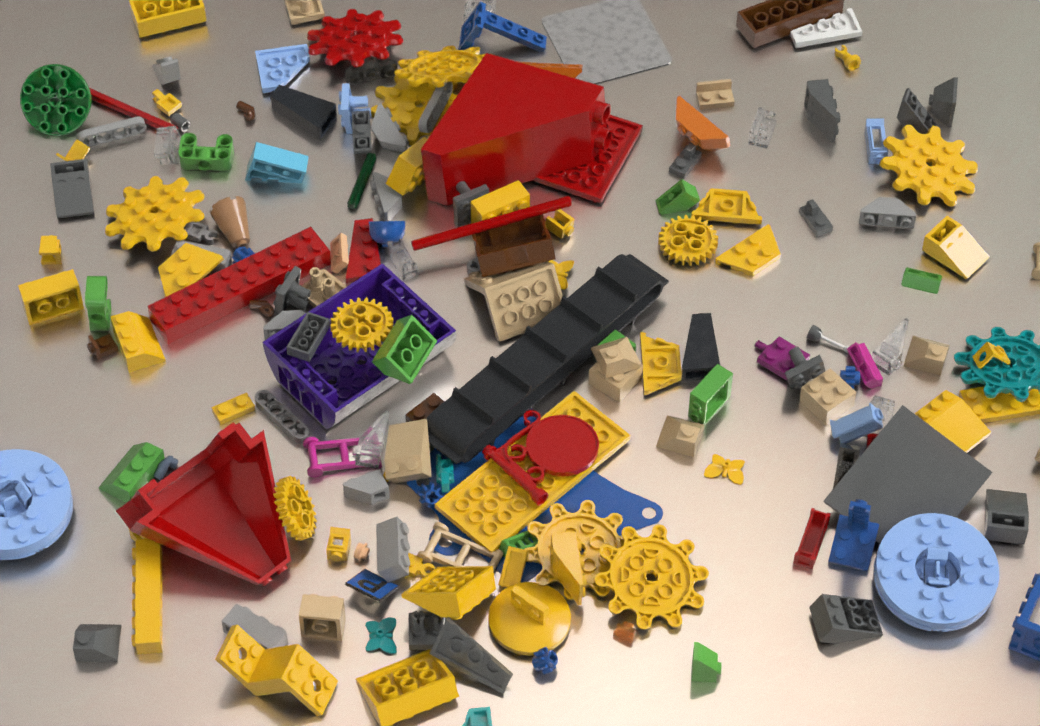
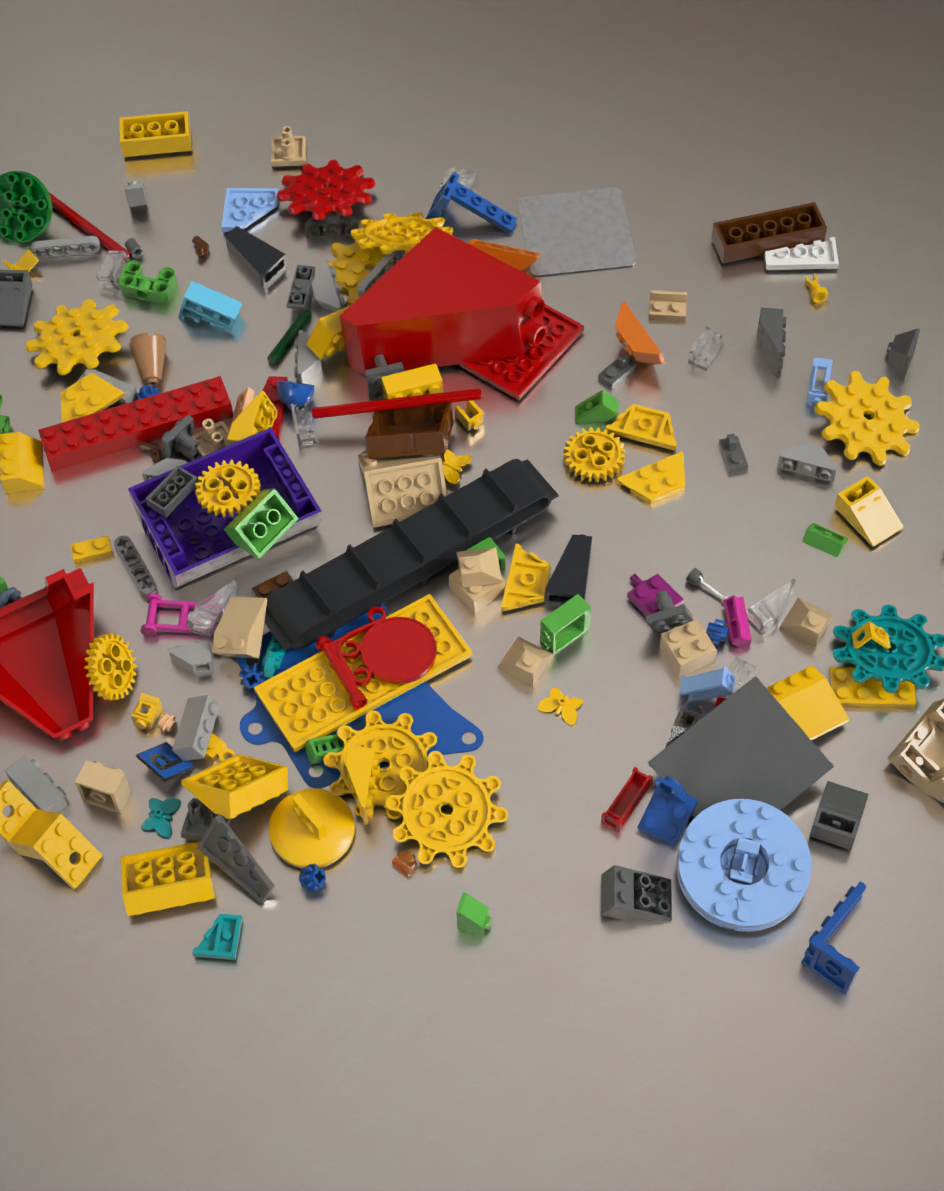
camera: 15 degrees right, 5 degrees up
yellow plate [152,89,182,116] -> none
light grey plate [185,222,218,245] -> none
light blue plate [338,83,371,134] -> none
tan piece [417,522,504,572] -> none
yellow tile [498,546,529,587] -> none
dark grey slope [897,88,937,134] -> none
none -> yellow slope [227,391,277,444]

